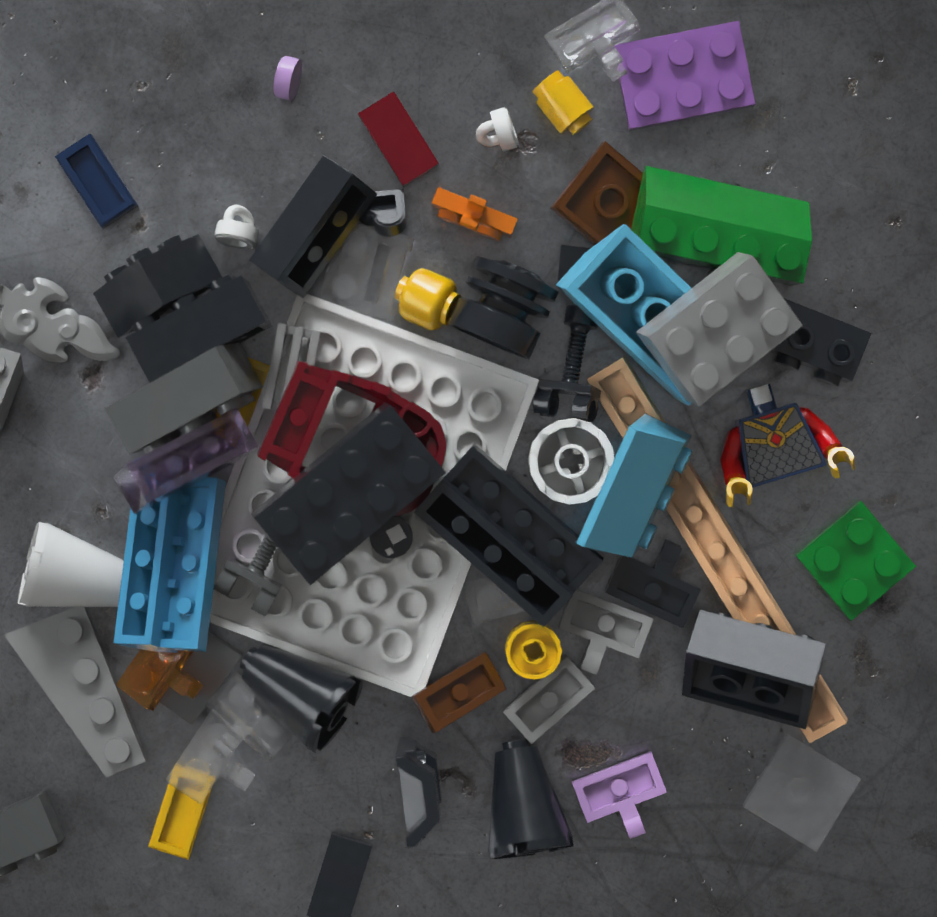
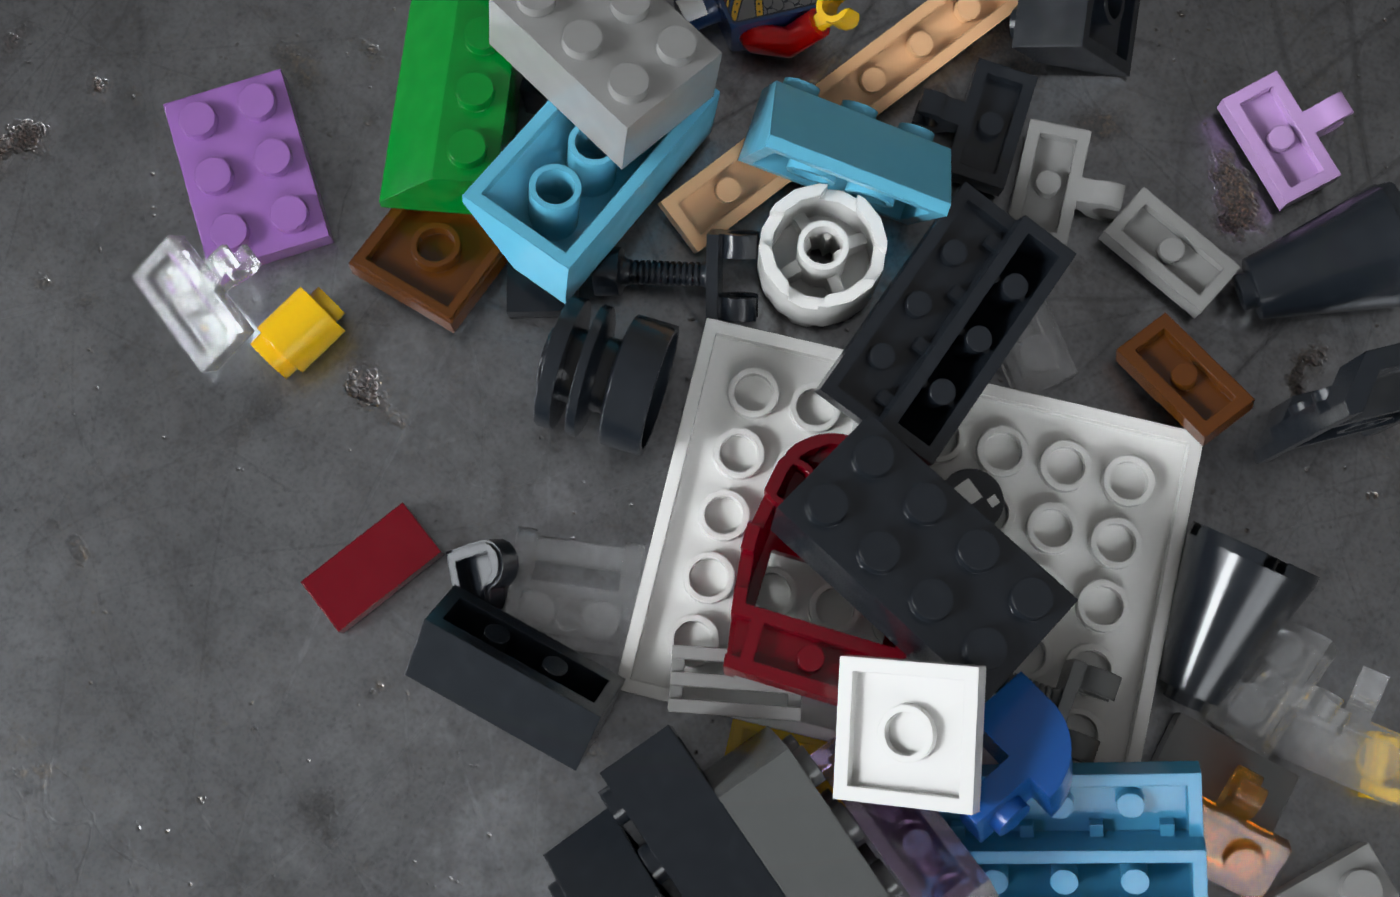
camera: 100 degrees left, 10 degrees down
white tile [214,204,259,249] -> none
lavender tile [273,56,302,101] -> none
yellow head [395,268,461,330] -> none
orange plate [432,187,518,241] -> none
white tile [476,107,519,152] -> none
yellow wheel [505,620,562,680] -> none
none -> white tile [833,655,986,815]
none -> blue brick [959,671,1073,843]

